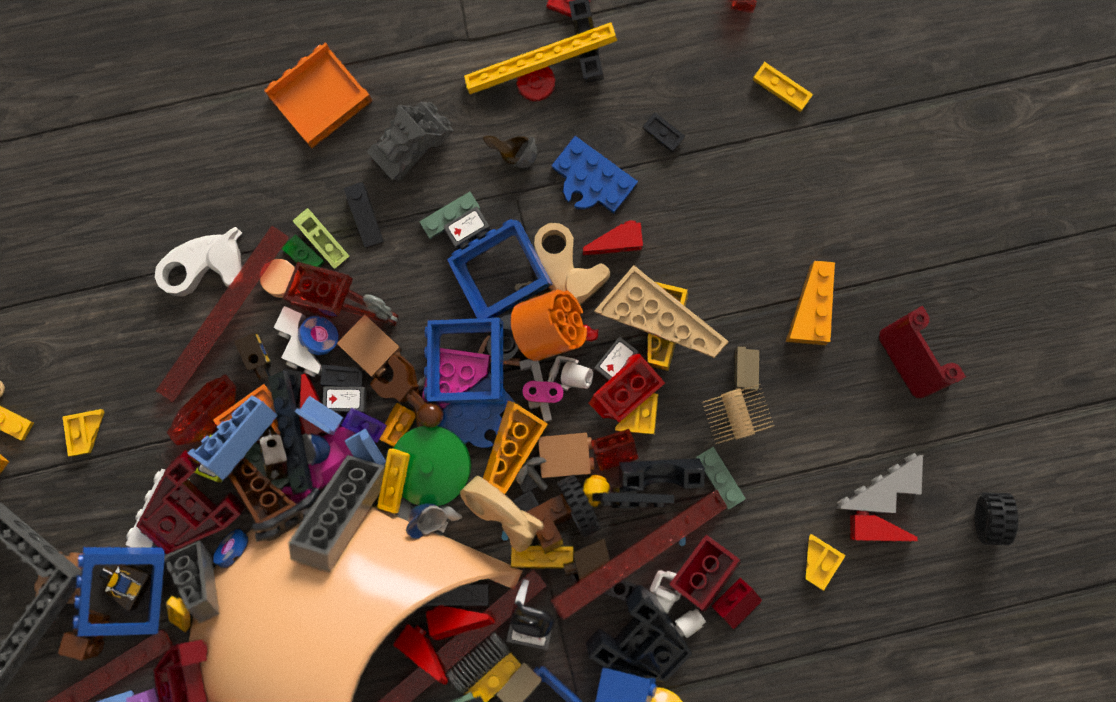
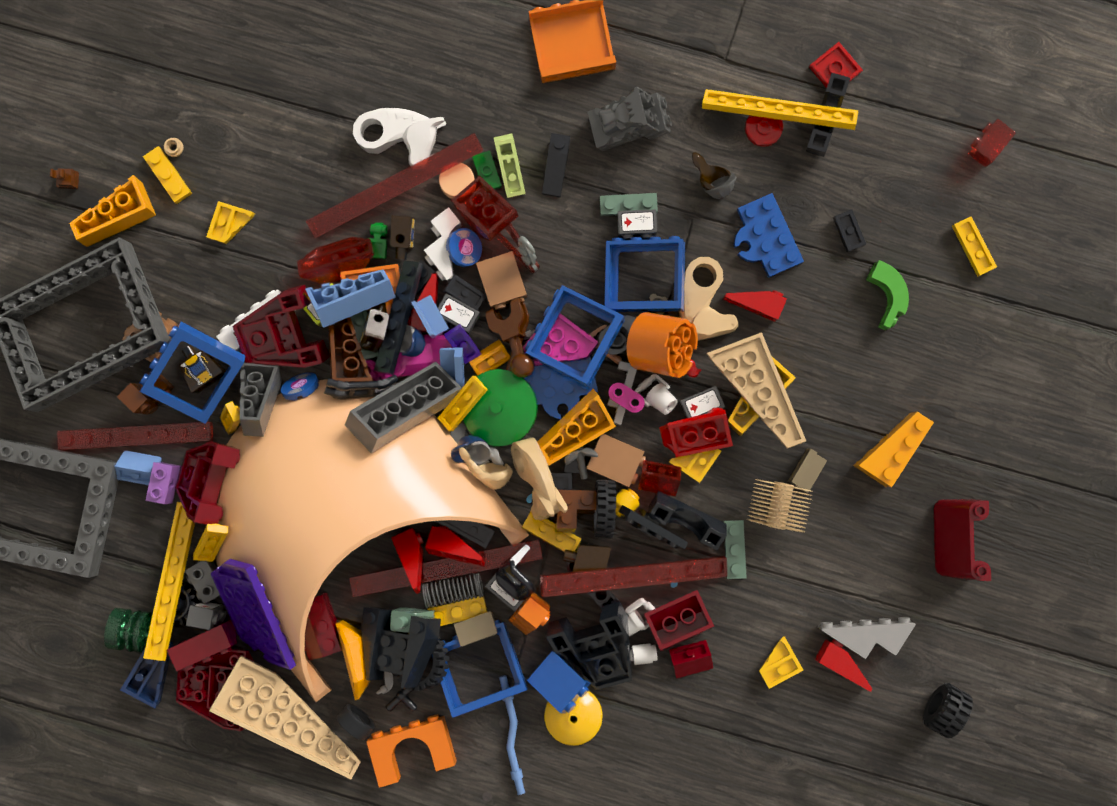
camera: 30 degrees right, 5 degrees up
none -> green plate [366,222,388,260]
none -> tan hair [459,447,513,489]
none -> orange wedge [508,593,550,635]
none -> bright green arch [866,260,909,330]

